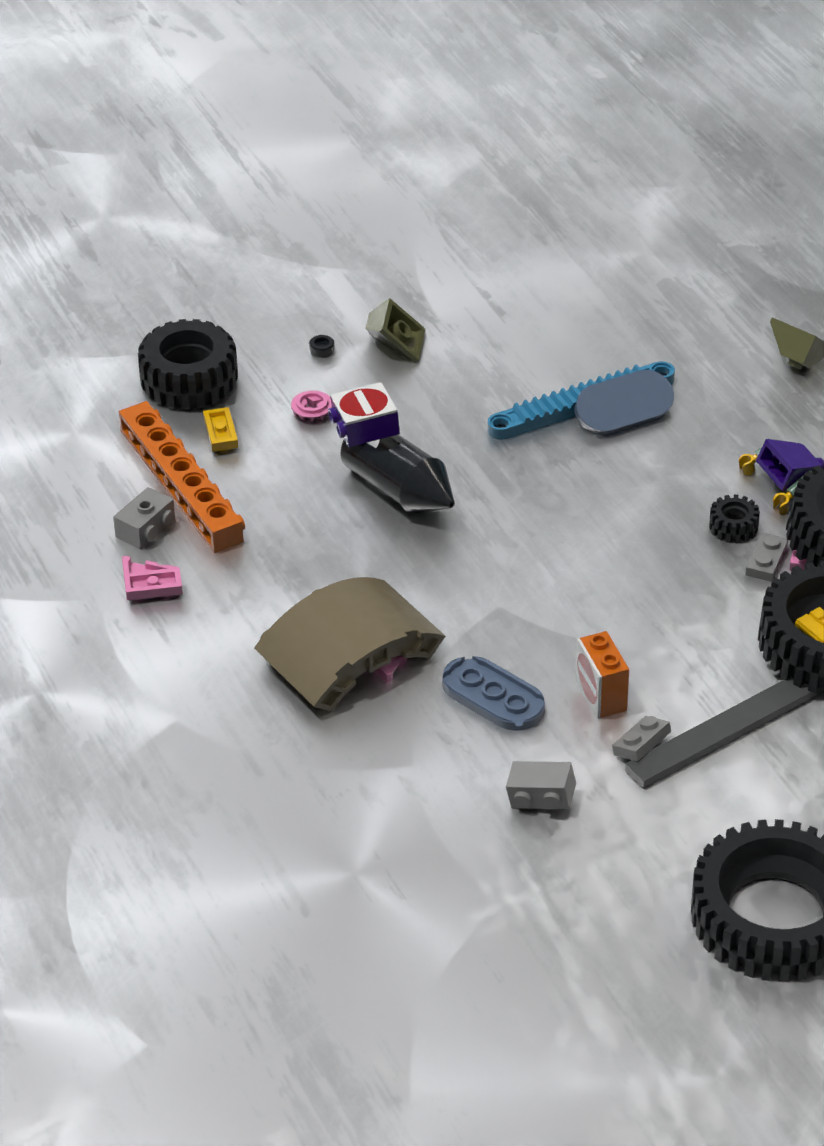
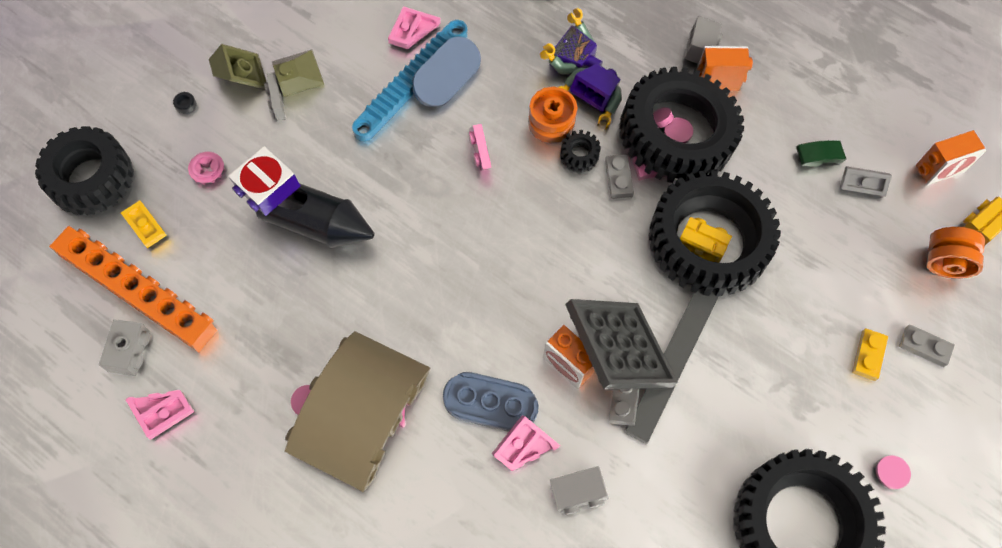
camera: 30 degrees left, 25 degrees up
none -> light grey plate [264,72,286,121]
none -> olive slope [272,50,324,97]
none -> bright pink wing [388,6,441,49]
none -> bright pink wing [468,124,491,170]
none -> bright pink wing [492,415,560,471]
none -> orange wheel [528,87,577,143]
none -> torso [540,8,603,75]
none -> dark grey plate [565,299,678,389]

